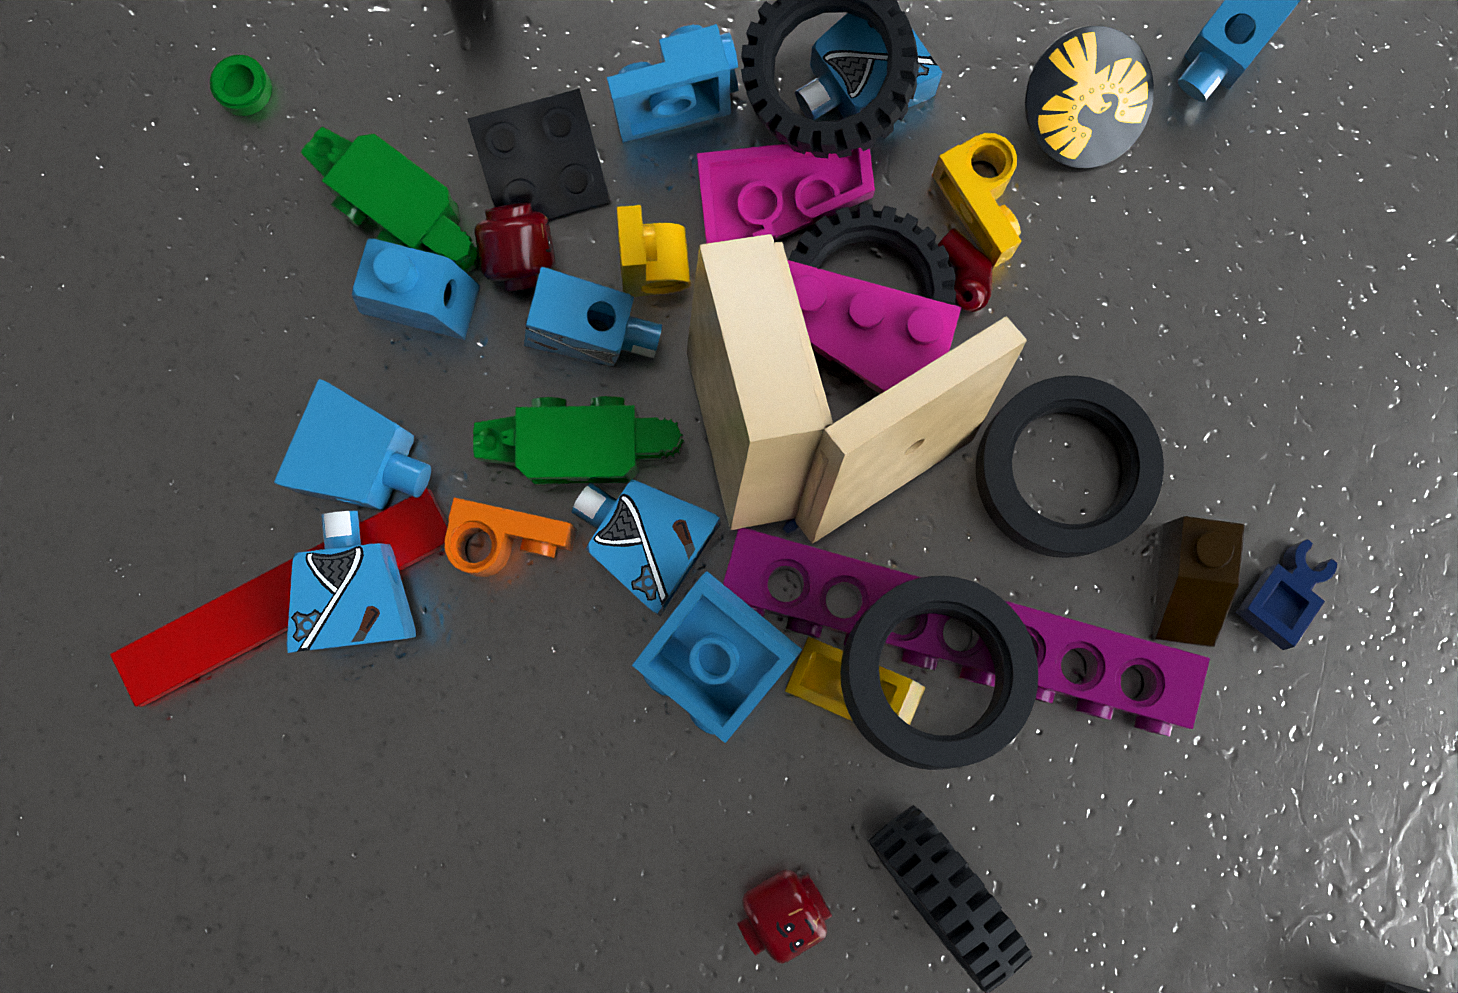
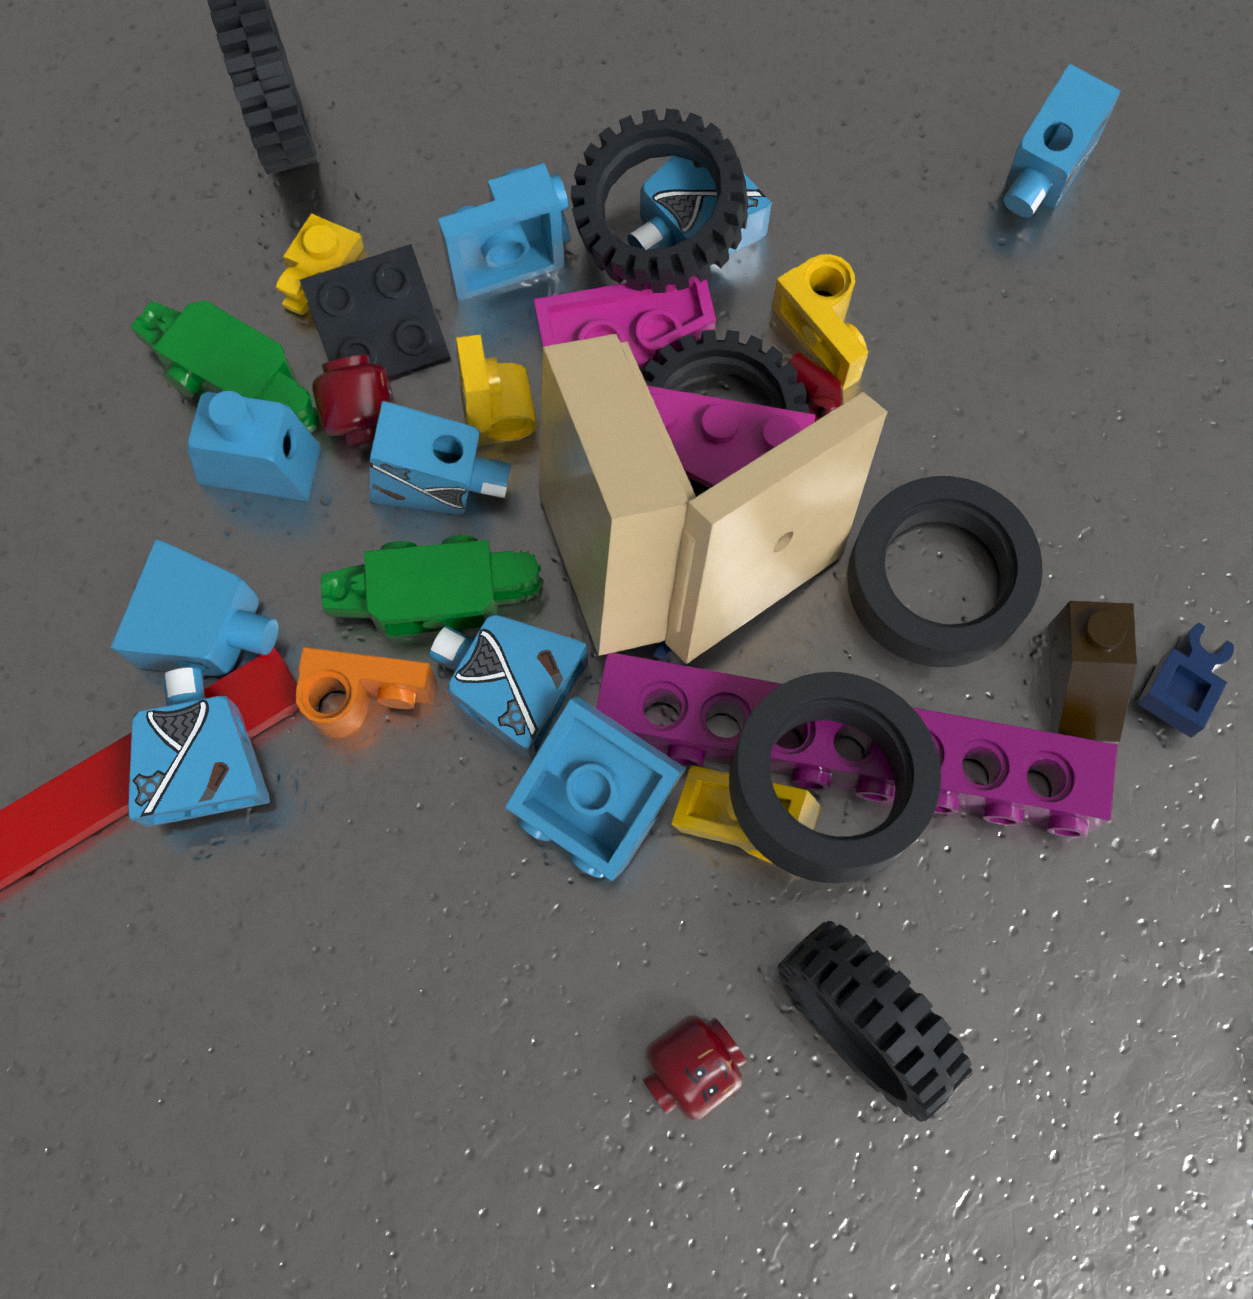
camera: 10 degrees left, 10 degrees down
green tile [210,55,272,116] -> none
shield [1025,26,1154,168] -> none
none -> yellow plate [276,213,364,316]

